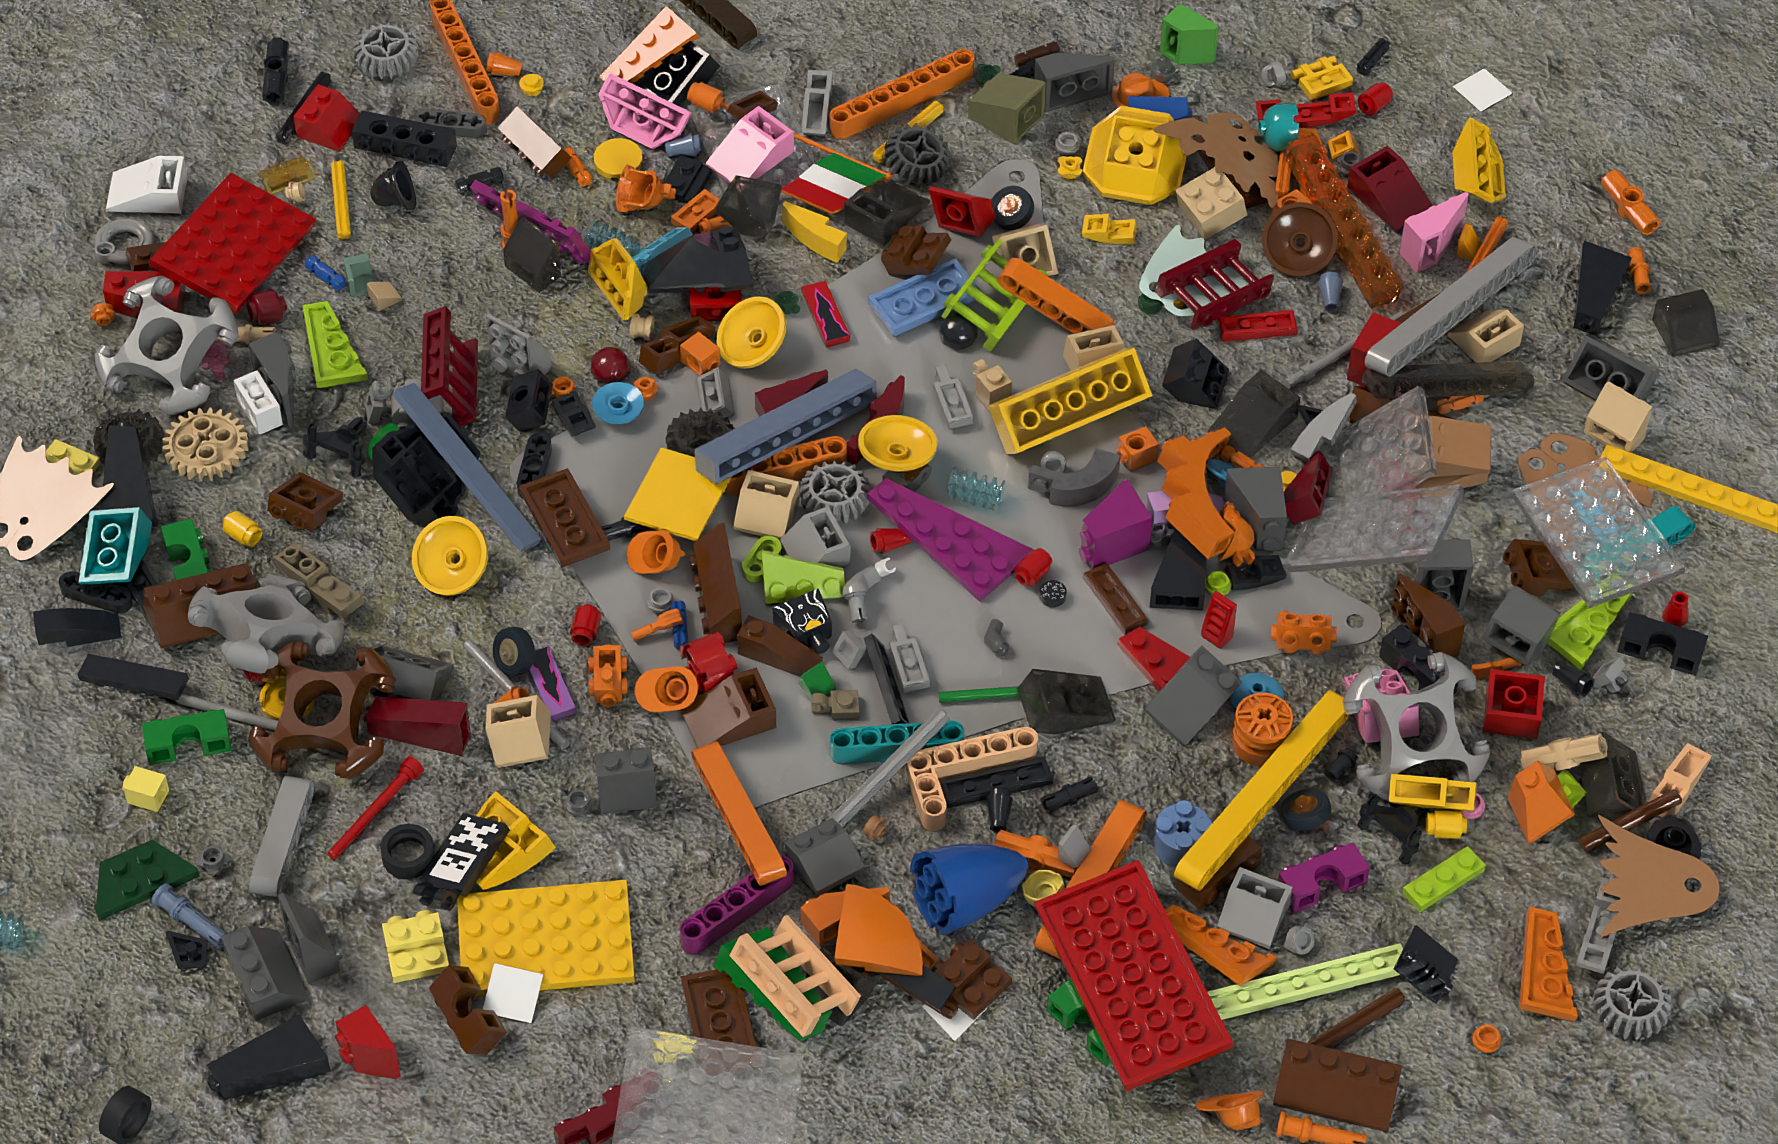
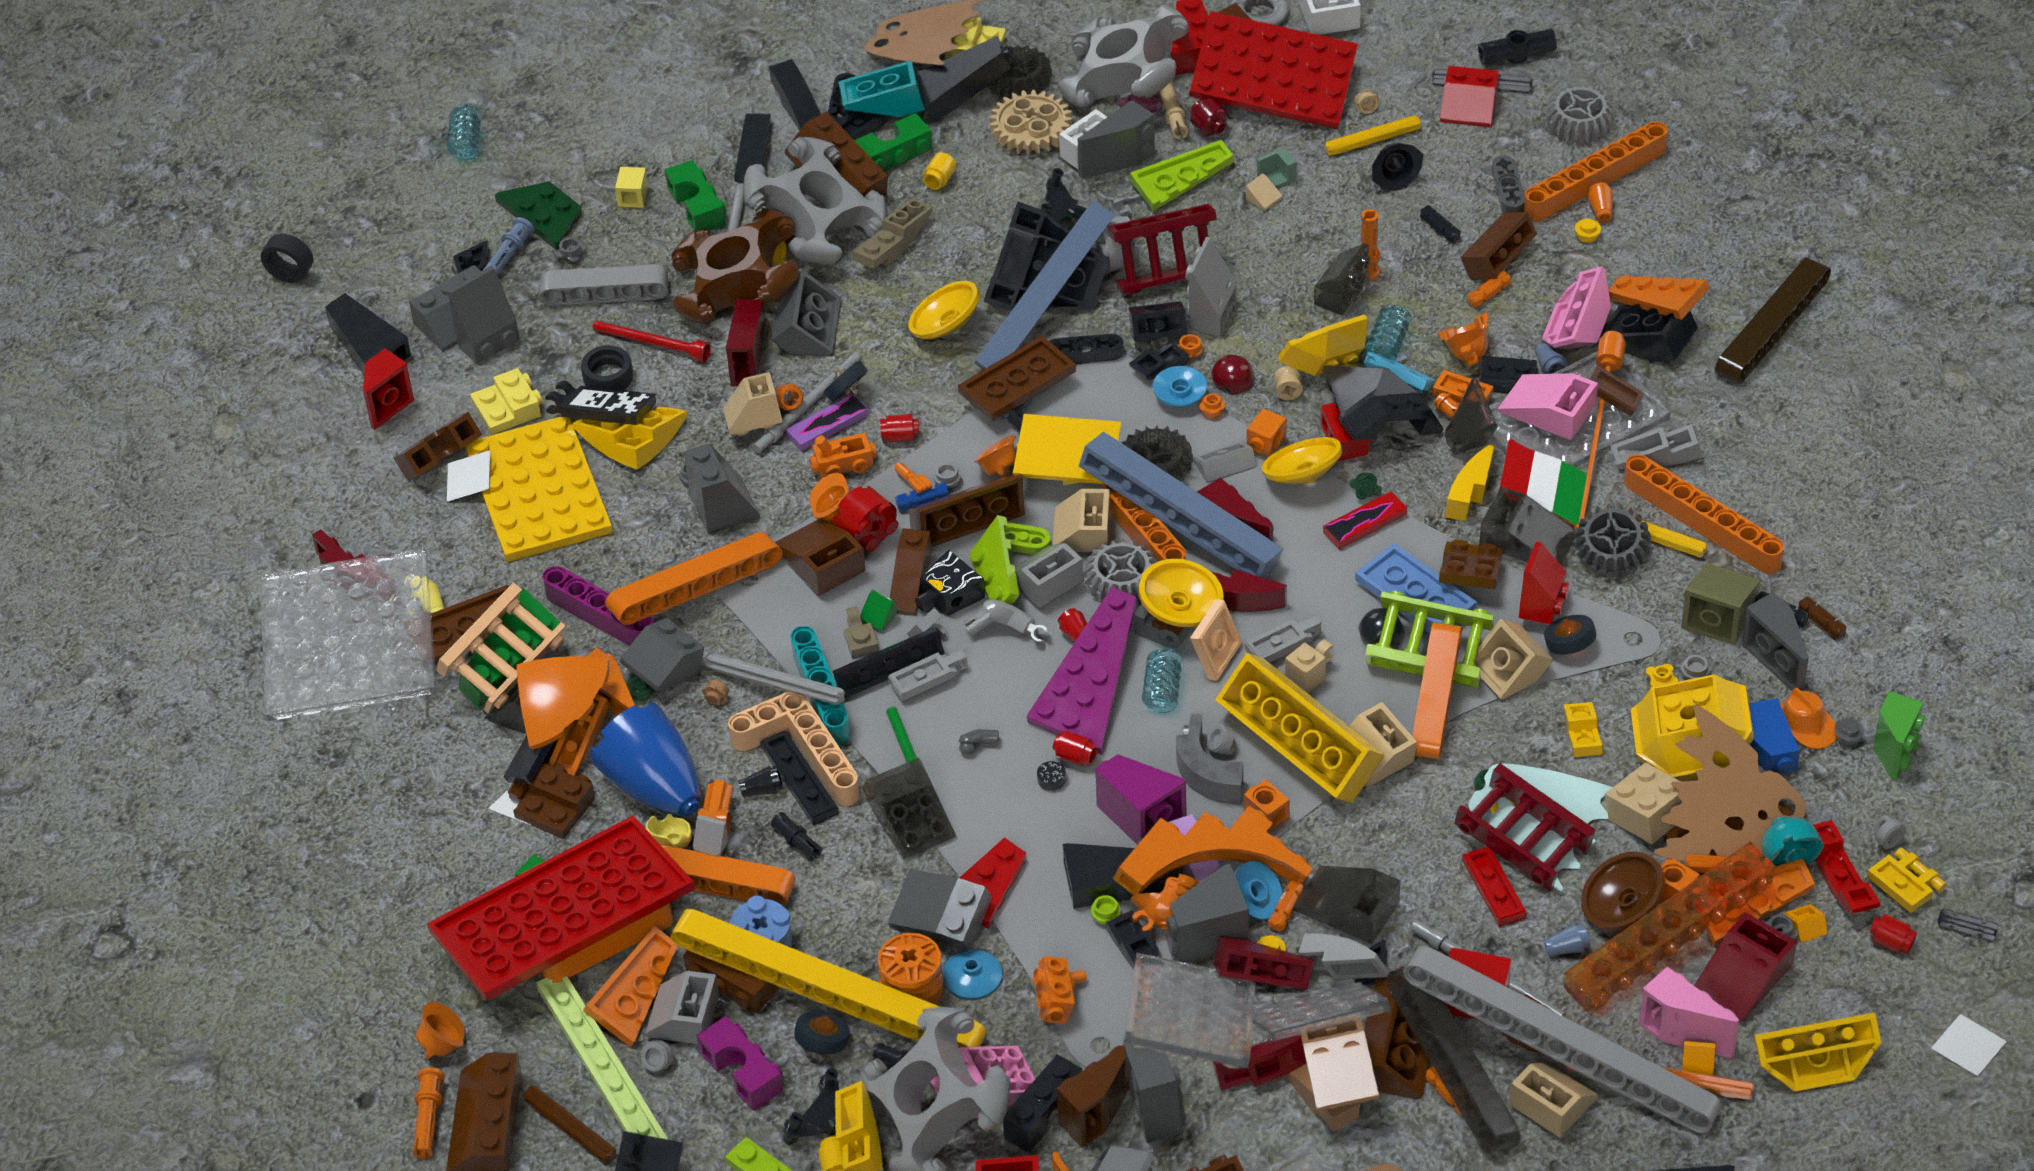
camera: 80 degrees right, 5 degrees down
clear yellow slope [257,156,314,194] -> none
reddish brown plate [267,472,343,532] -> none
blue axle [305,255,346,291] -> none
black brick [352,110,457,167] -> none
magenta wing [469,180,591,265] -> none
yellow tile [594,138,643,180] -> none
reddish brown slope [639,315,716,374] -> none
clear green plate [975,64,1001,86] -> none
reddish brown tile [1083,563,1148,635] -> none
black slope [1162,338,1229,409] -> none
red slope [1201,591,1237,648] -> none
none -> light nougat plate [1190,599,1242,681]

